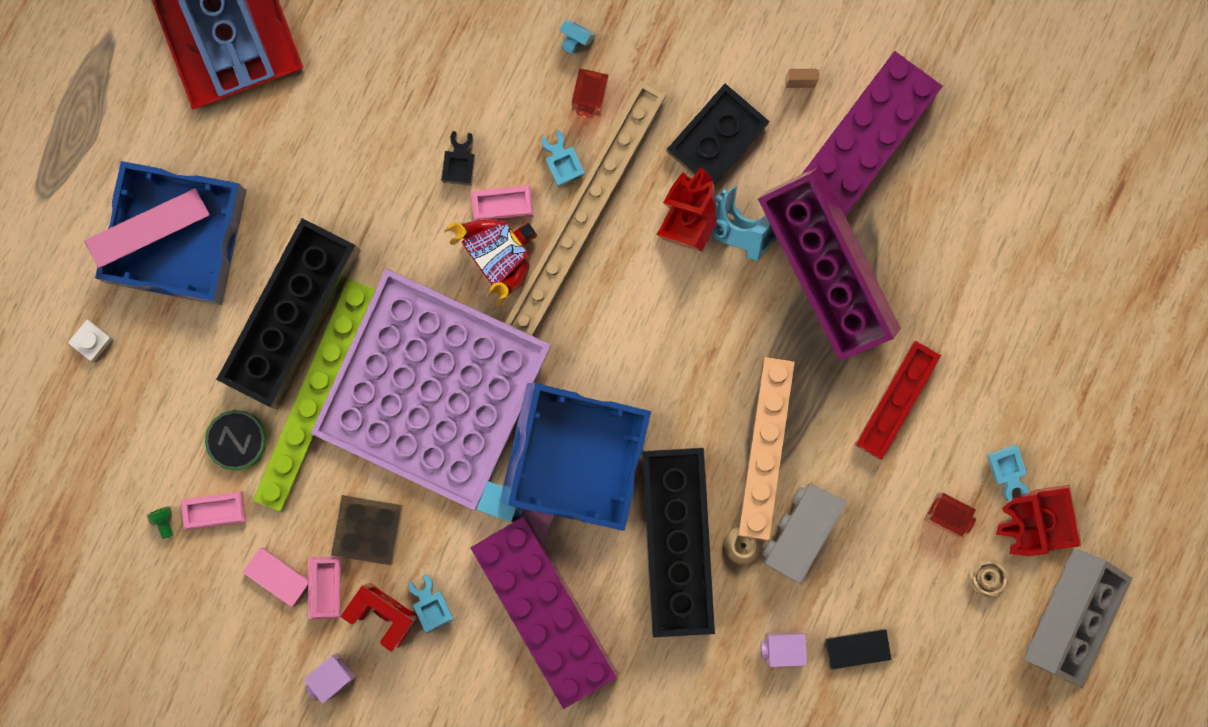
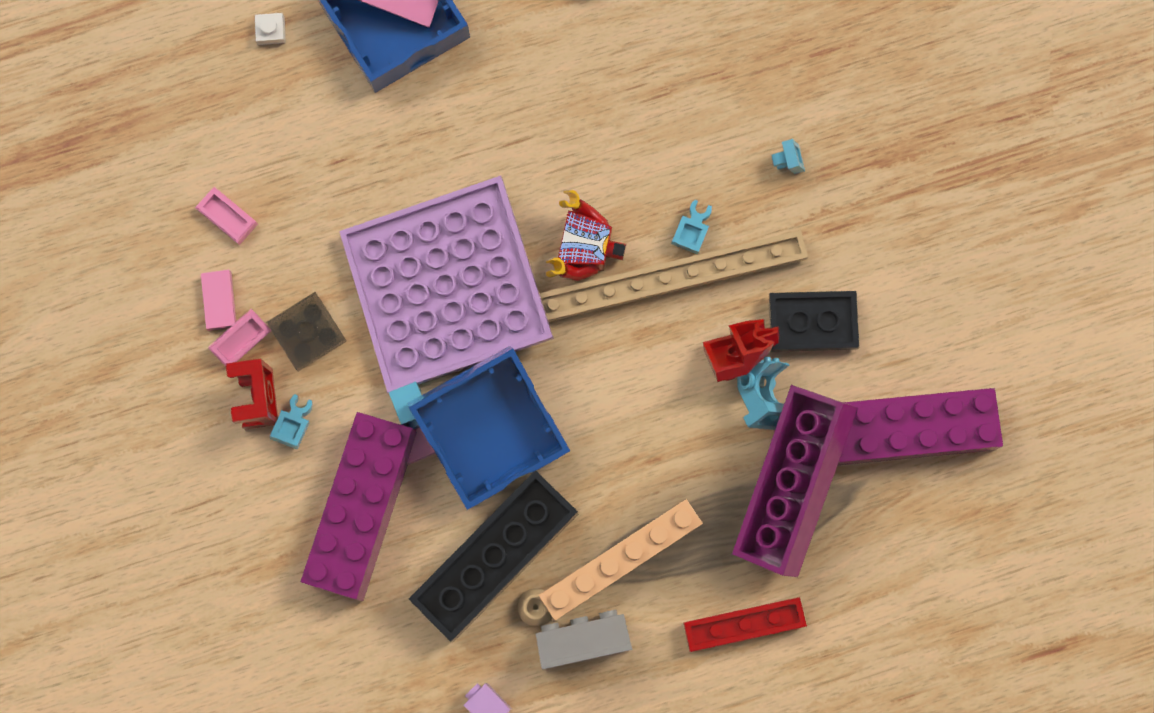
camera: 50 degrees right, 5 degrees down
green piece [147,506,174,539] -> none
black tile [205,410,267,470] -> none
black brick [216,218,361,410] -> none
lime plate [253,279,376,512] -> none
lavender brick [303,653,356,704] -> none
black plate [441,131,475,186] -> none
bright pink tile [471,185,534,220] -> none
clear red brick [571,68,609,118] -> none
medium nougat tile [785,69,819,88] -> none

